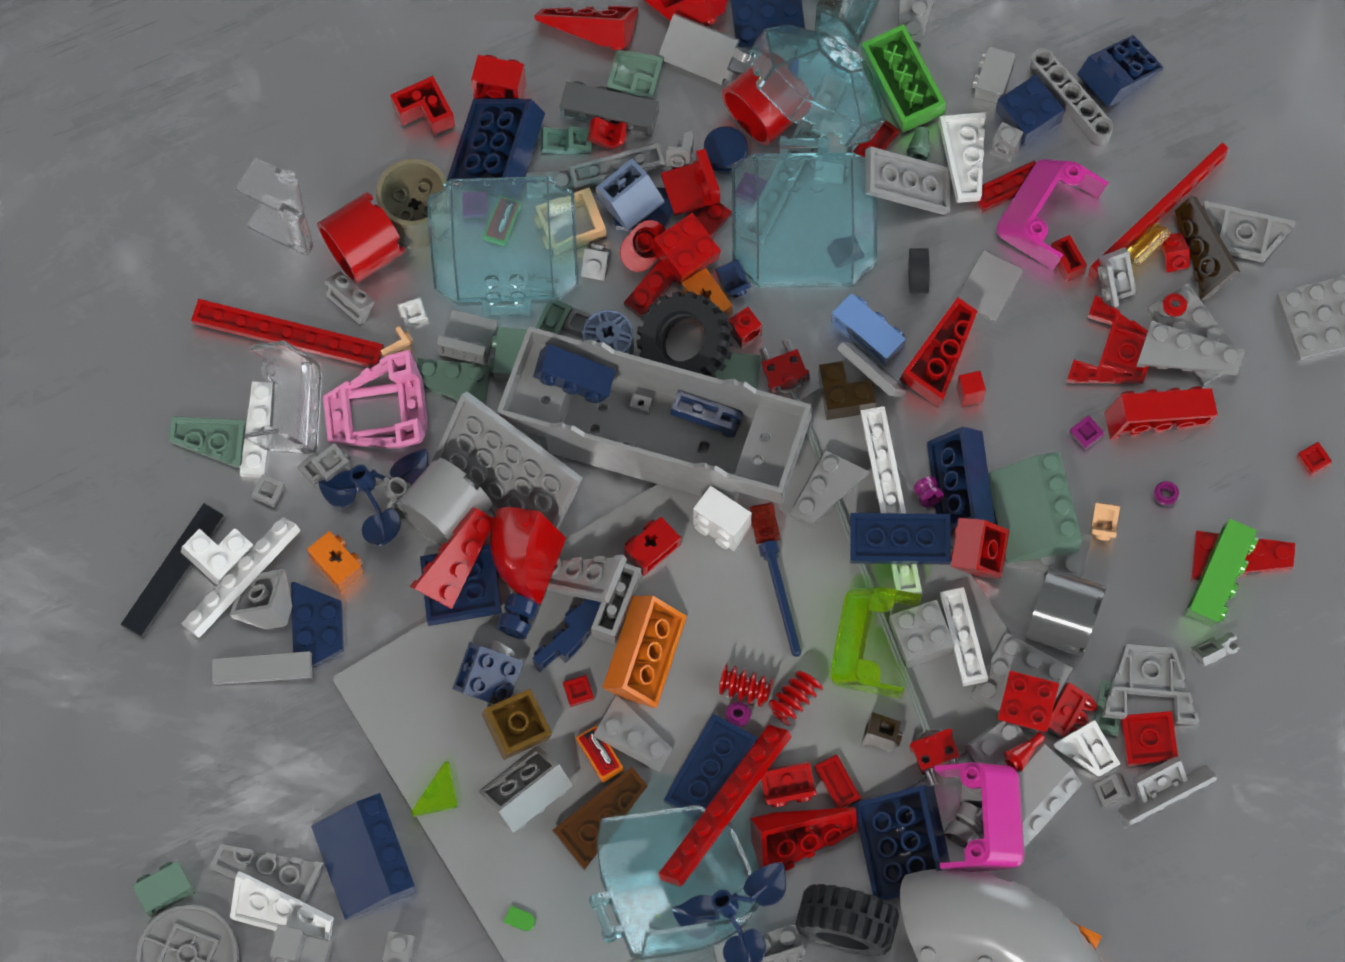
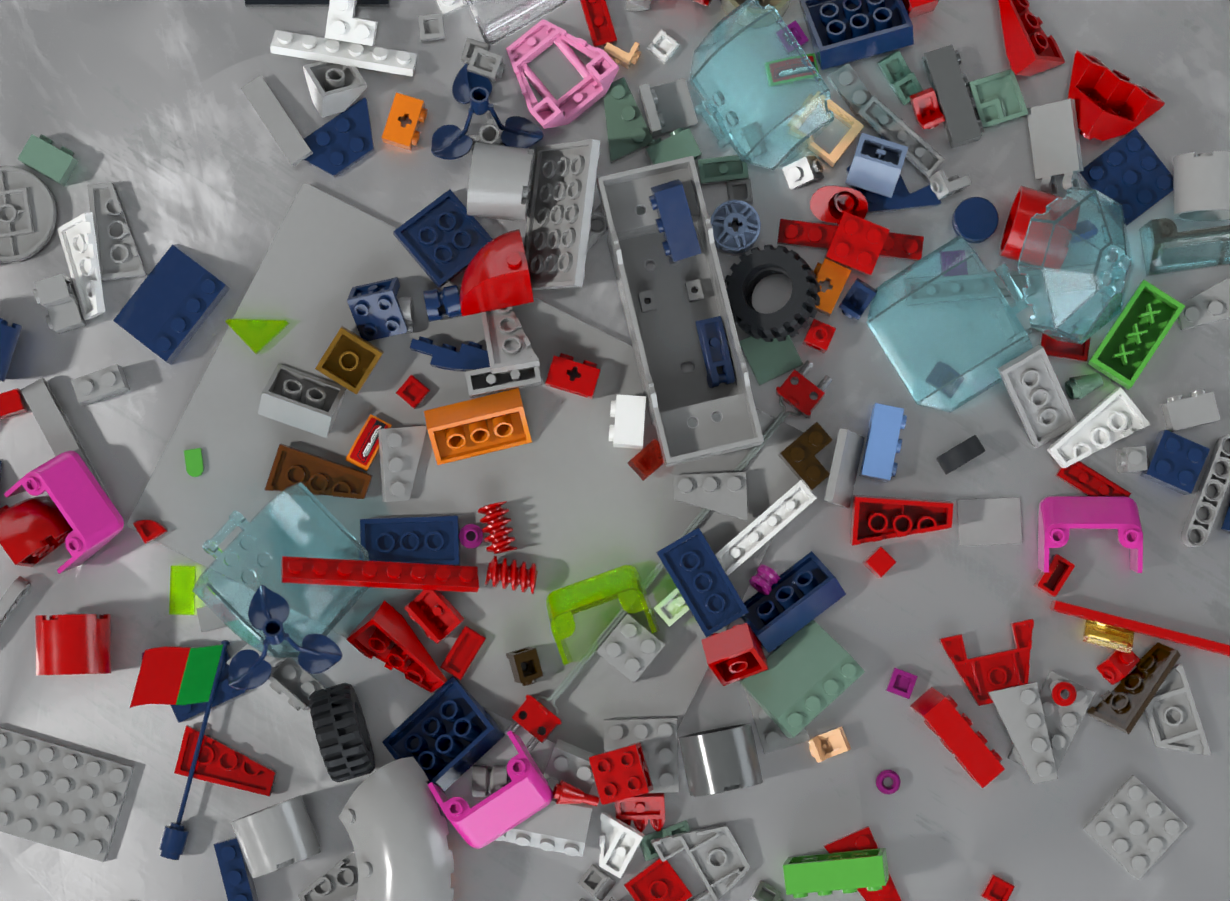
camera: 55 degrees right, 15 degrees up
wing [409,507,495,609] -> none
red bracket [661,149,720,215] -> none
dark blue piece [758,541,801,657] -> none
white plate [939,587,988,687] -> none
light grey bracket [1097,248,1137,308] -> none

